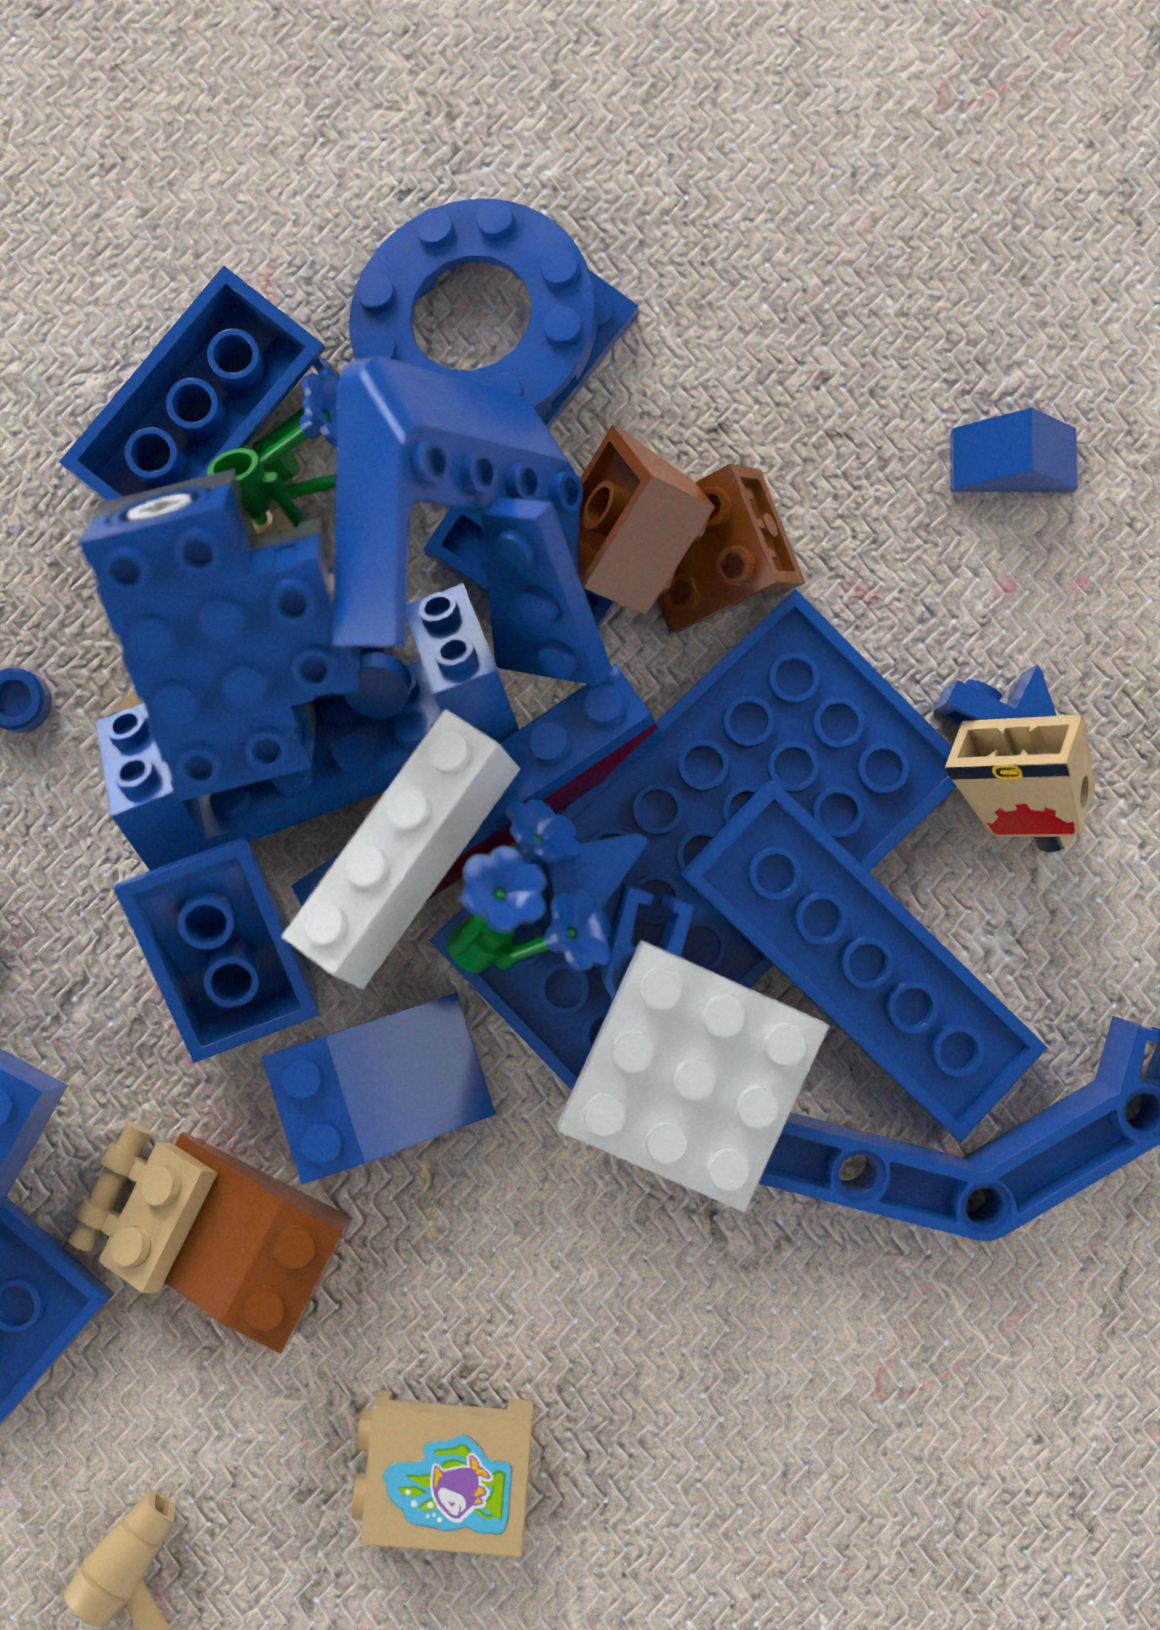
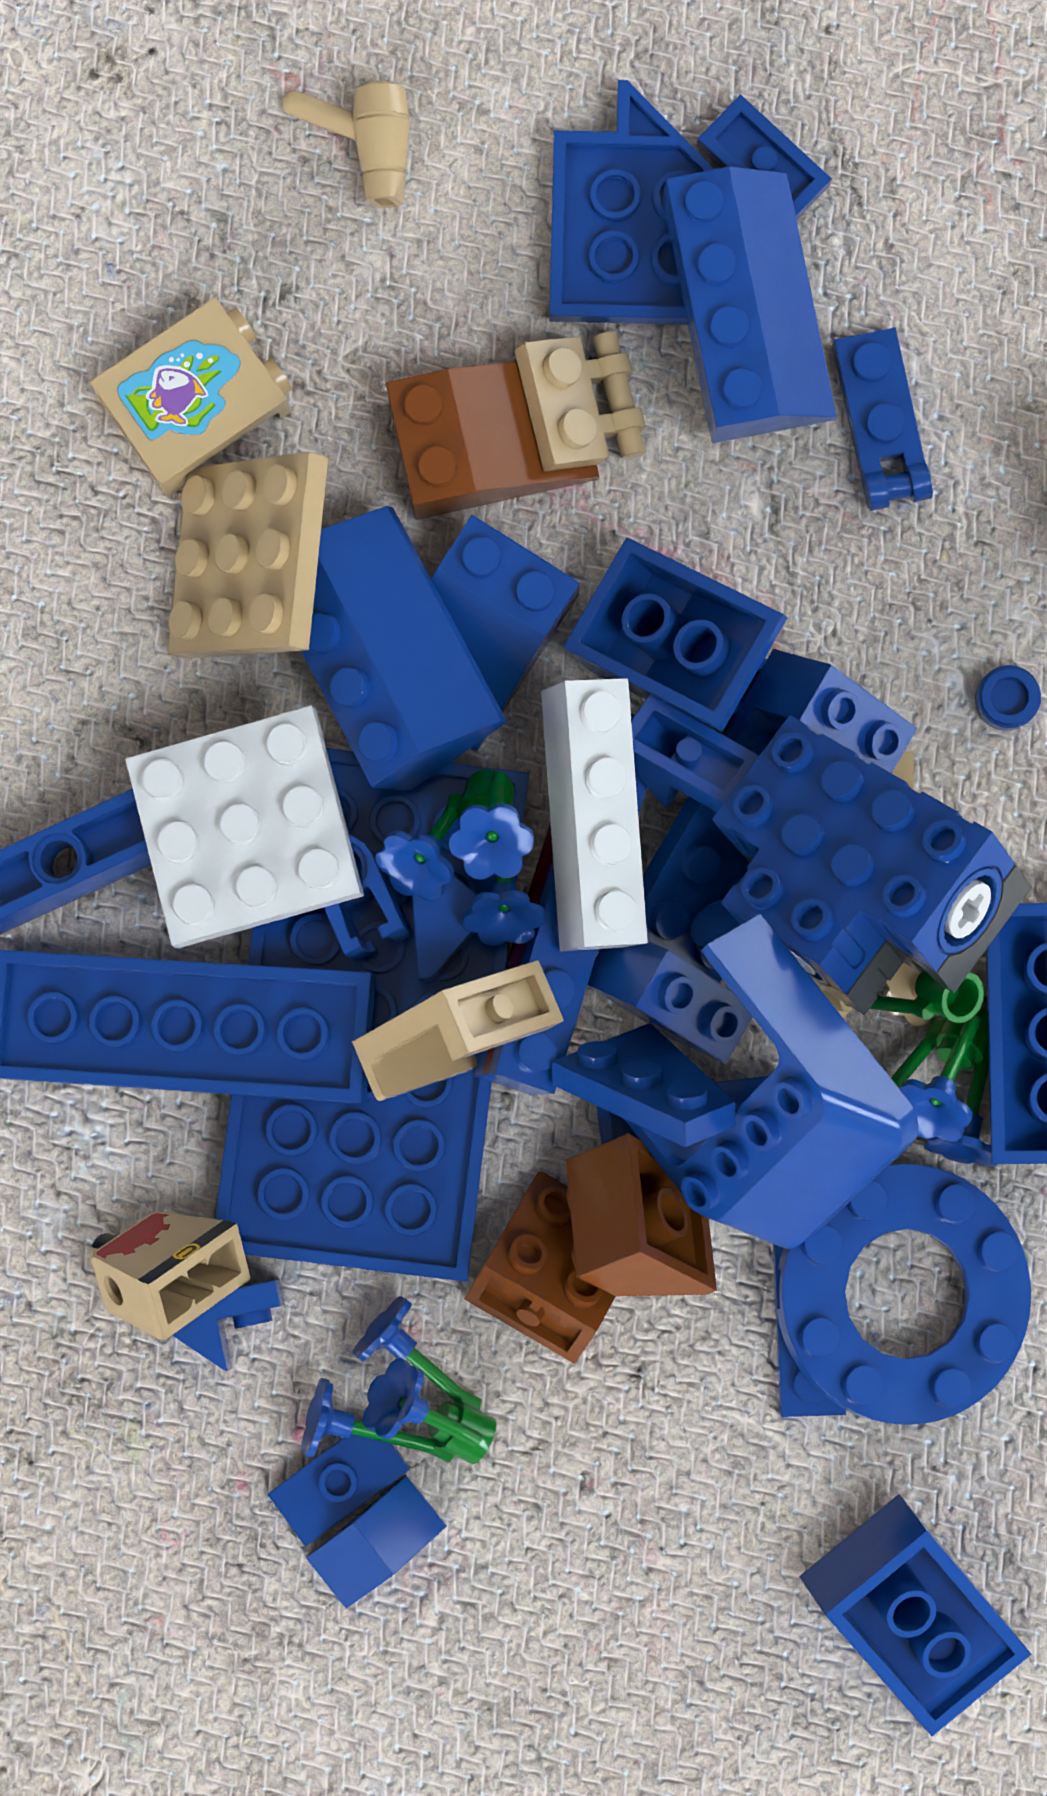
camera: 140 degrees right, 0 degrees up
none -> tan plate [167,452,329,659]
none -> blue plate [267,1434,410,1547]
none -> blue slope [301,506,507,791]
none -> plant [301,1296,497,1465]
none -> tan panel [352,960,564,1101]
none -> blue slope [631,694,760,812]
none -> blue slope [799,1494,1032,1736]

